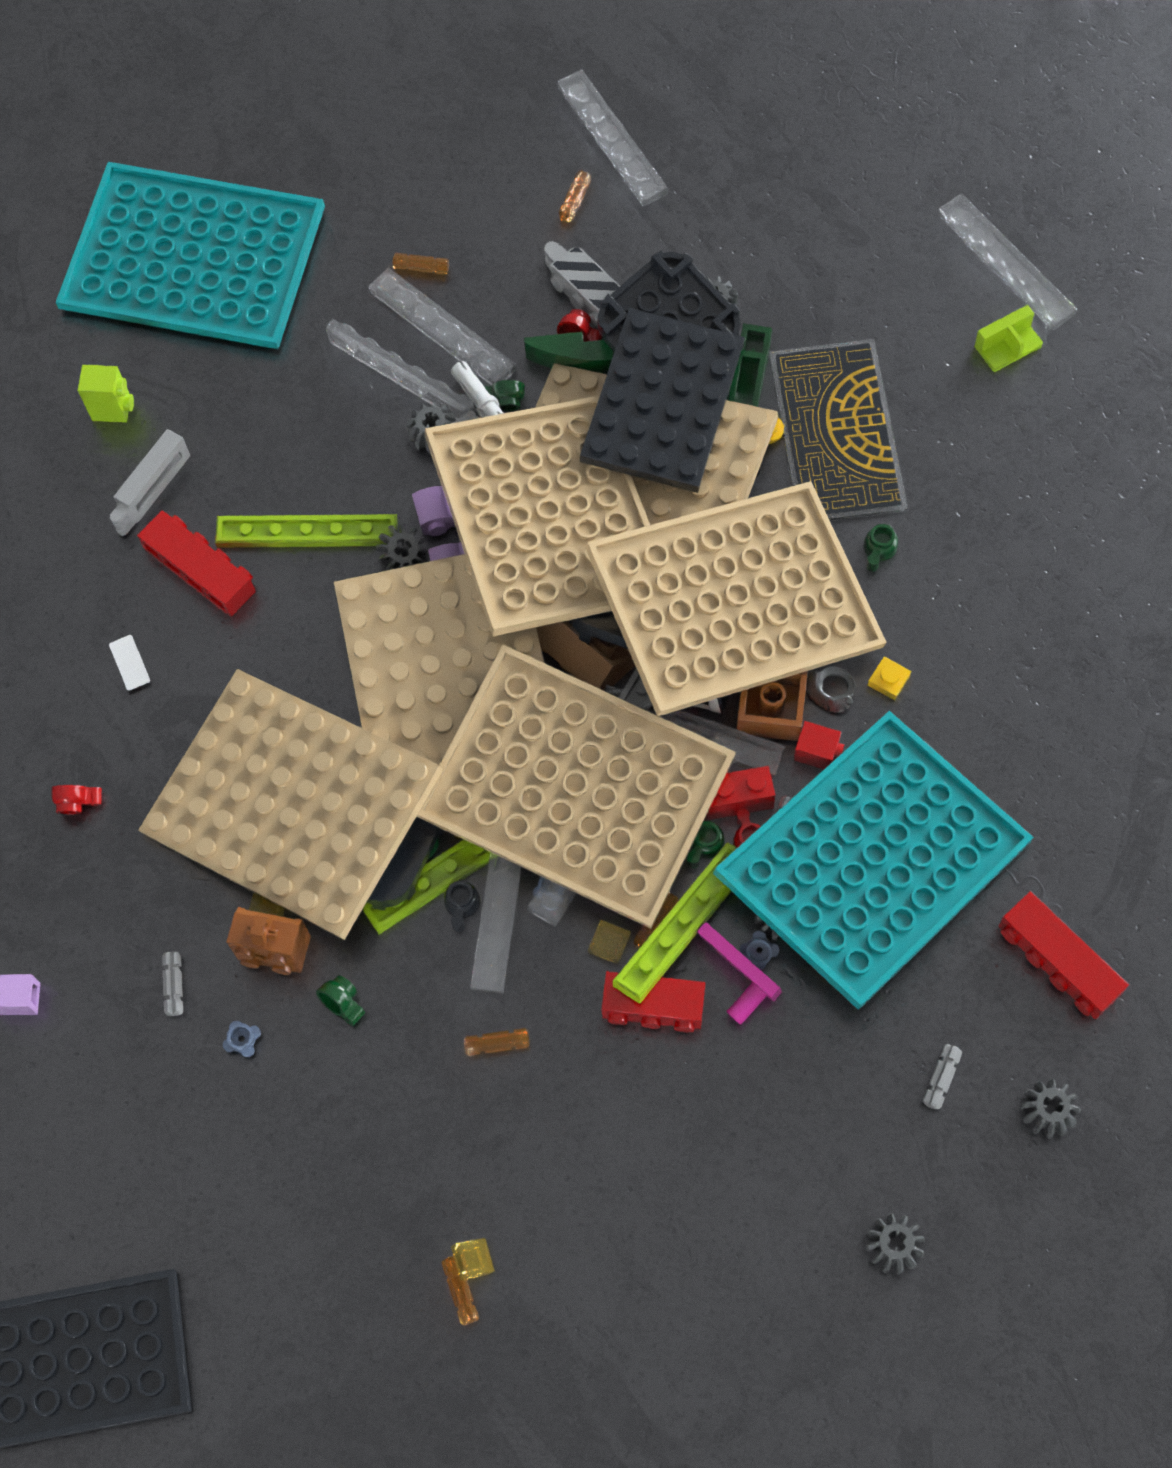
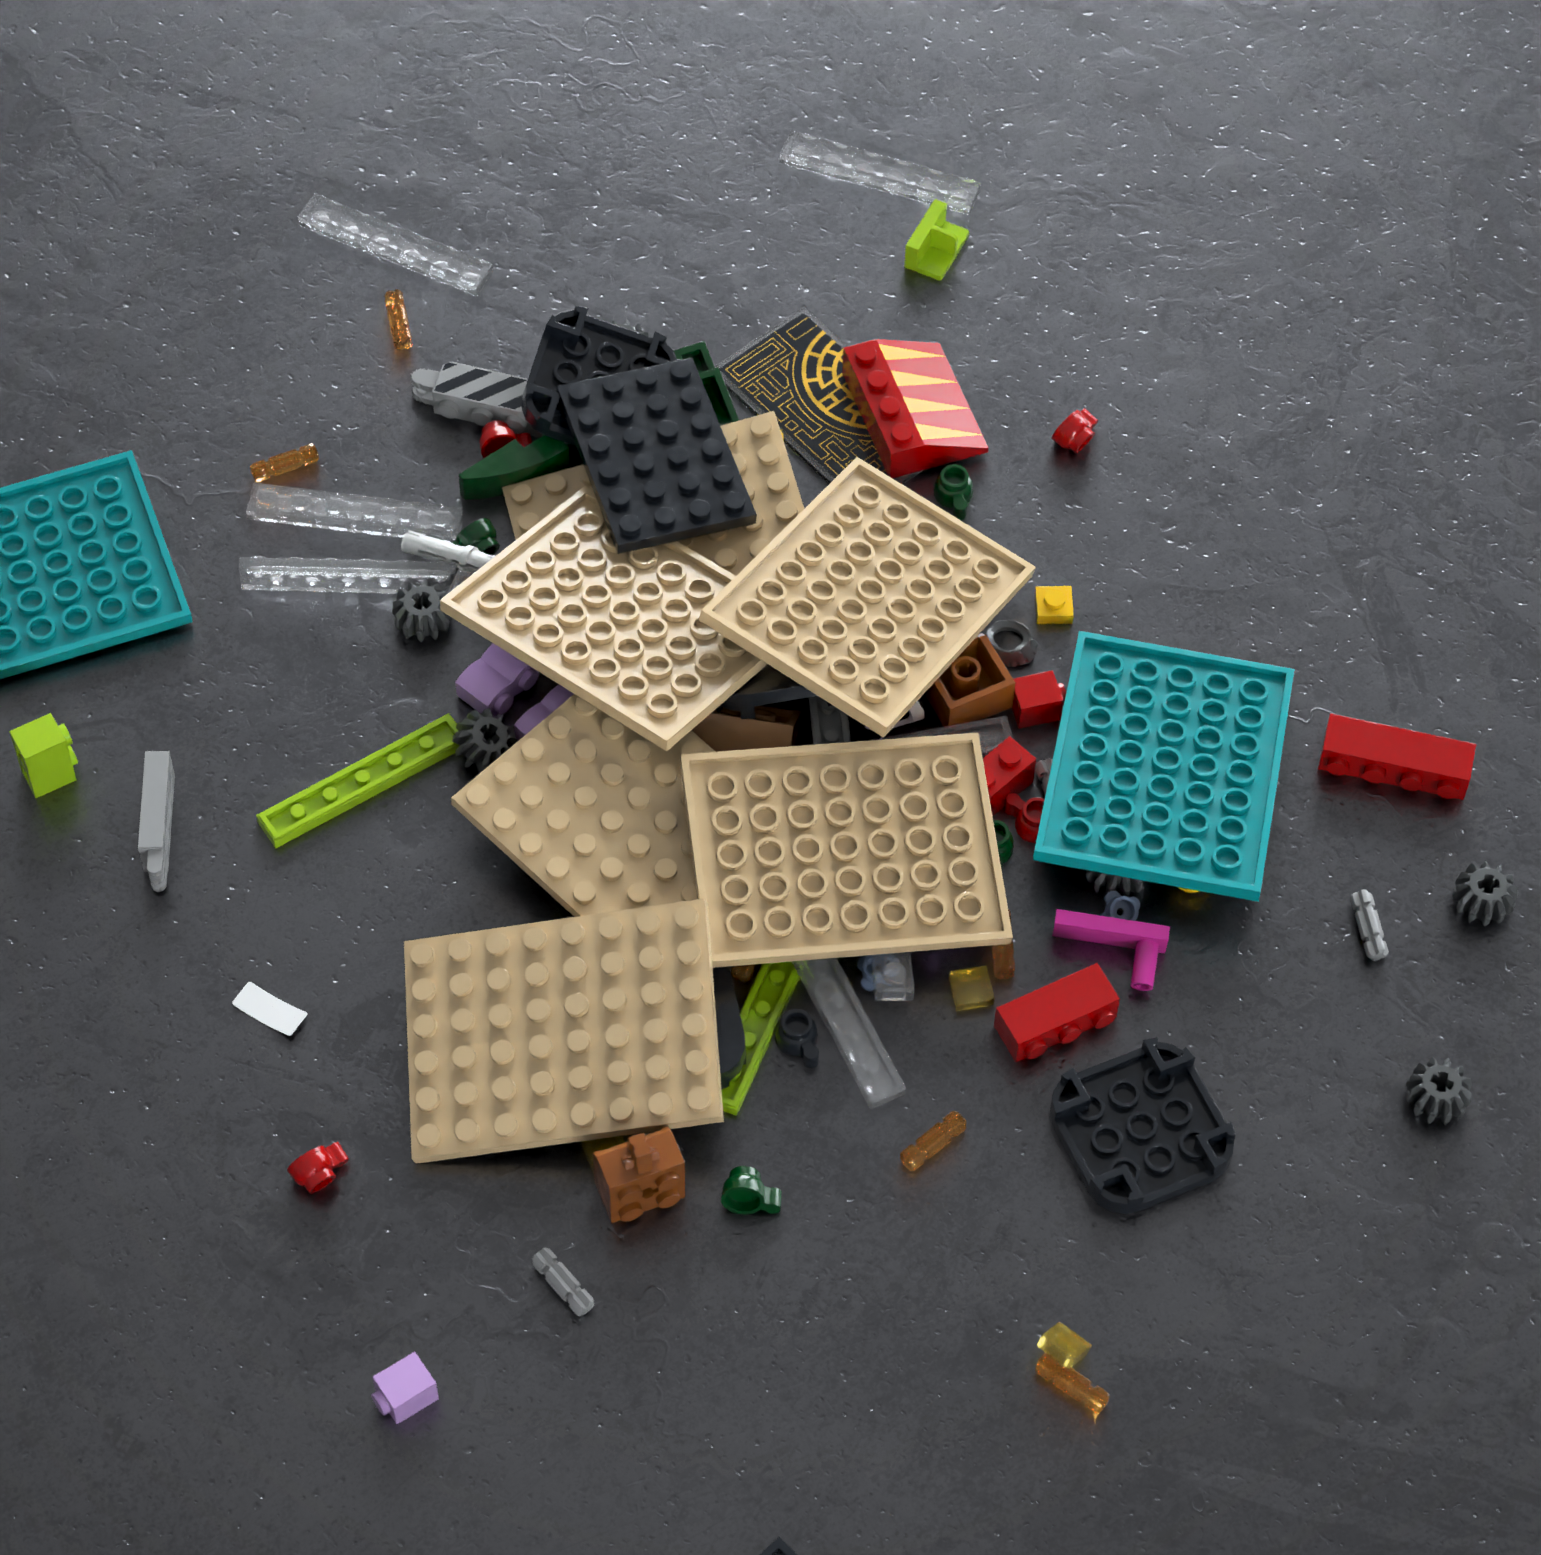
camera: 40 degrees left, 10 degrees down
red brick [137,510,256,617] -> none
sand blue plate [223,1021,261,1058] -> none
lime tile [613,842,737,1004] -> none
none -> red slope [842,339,989,479]
none -> black tile [1049,1037,1236,1214]
none -> red piece [1051,408,1098,453]

